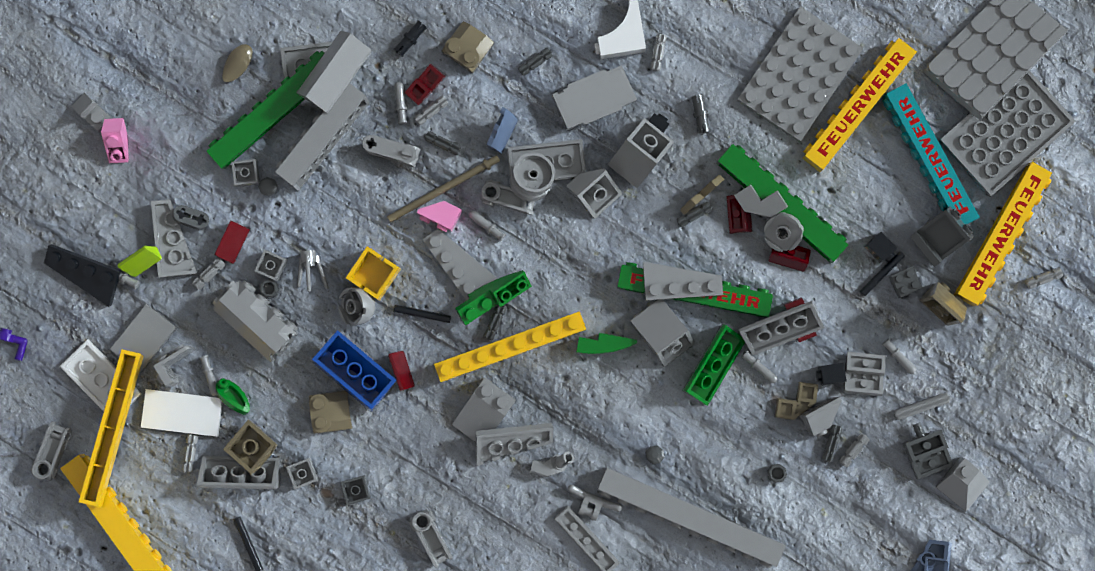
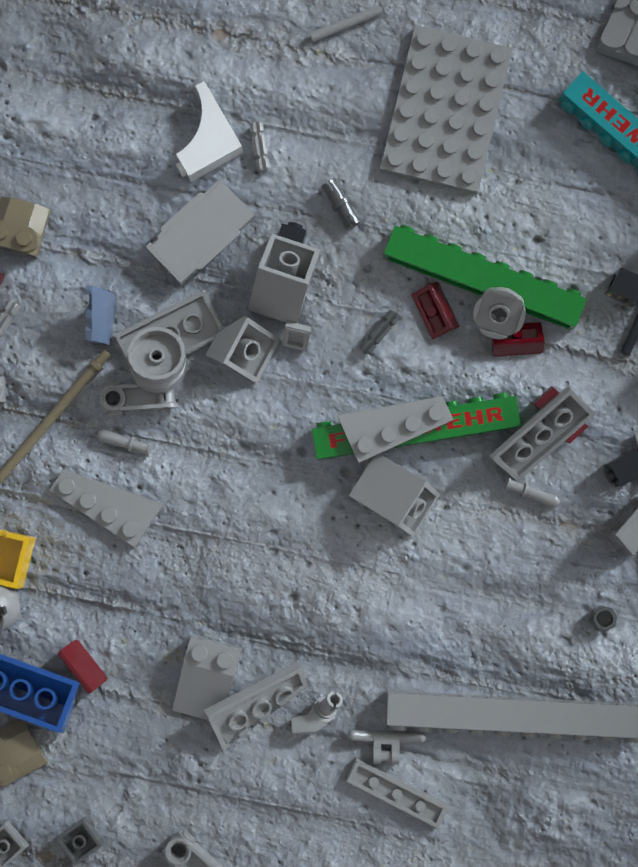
camera: 20 degrees left, 0 degrees up
black bar [393,305,451,323] -> none
bright pink slope [417,201,462,232] -> none
dark grey axle [425,131,461,155] -> none
yellow brick [434,311,586,383] -> none
green slope [455,270,532,326] -> none
dark grey axle [484,305,507,340] -> none
dark grey axle [518,48,552,76] -> none
green slope [576,333,637,354] -> none
dark grey tile [645,445,665,464] -> none
dark tan tile [680,175,725,215] -> none
green slope [682,324,745,406] -> none
light grey tile [734,184,788,217] -> none
dark tan tile [775,382,818,420] -> none
yellow brick [802,38,917,172] -> none
none -> light grey tile [282,321,312,352]

